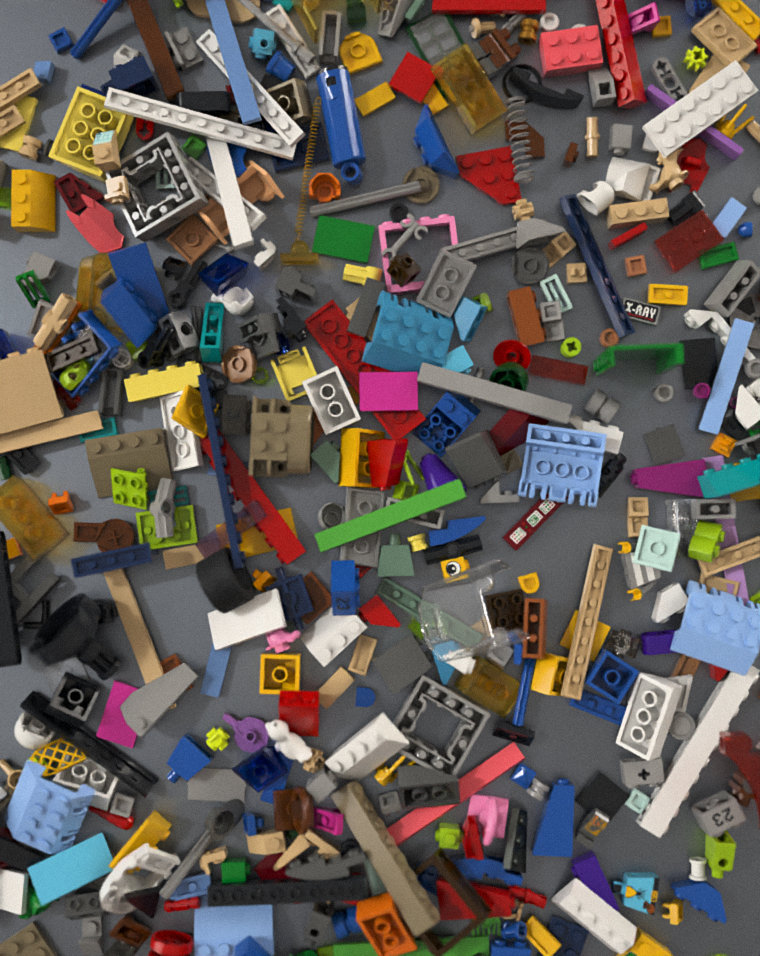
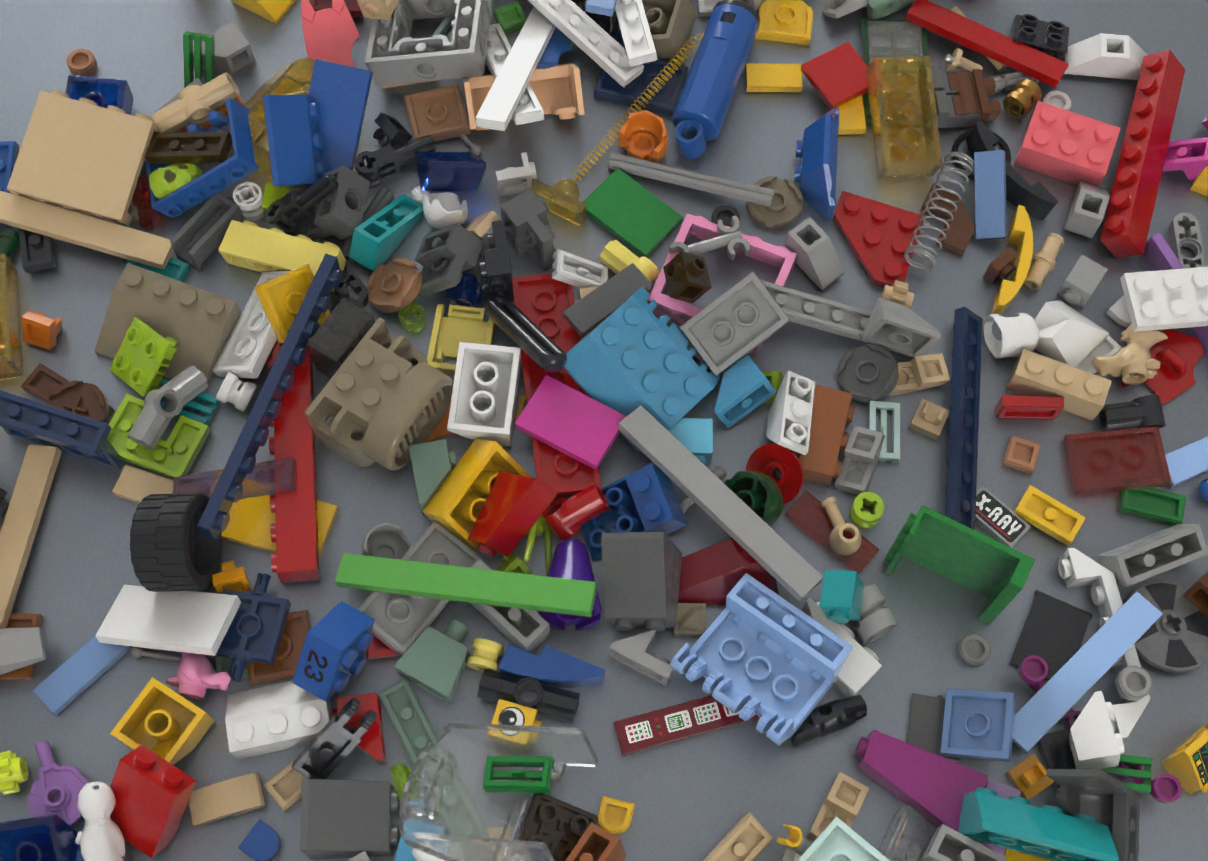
camera: 30 degrees right, 20 degrees down
none -> white wheel [216,372,257,412]
none -> black hinge [292,698,377,779]
none -> tan tile [463,210,500,239]
none -> green tile [482,756,555,794]
none -> black piece [484,295,567,372]
none -> red piece [542,484,609,540]
none -> white tile [552,249,608,288]
none -> white slope [766,370,815,455]
none -> light grey slope [784,217,844,290]
none -> teal brick [819,570,864,623]
none -> tan bar [821,497,862,556]
none -> medium blue plate [940,688,1016,762]
none -> medium blue tile [974,150,1007,240]
none -> yellow slope [991,205,1033,316]

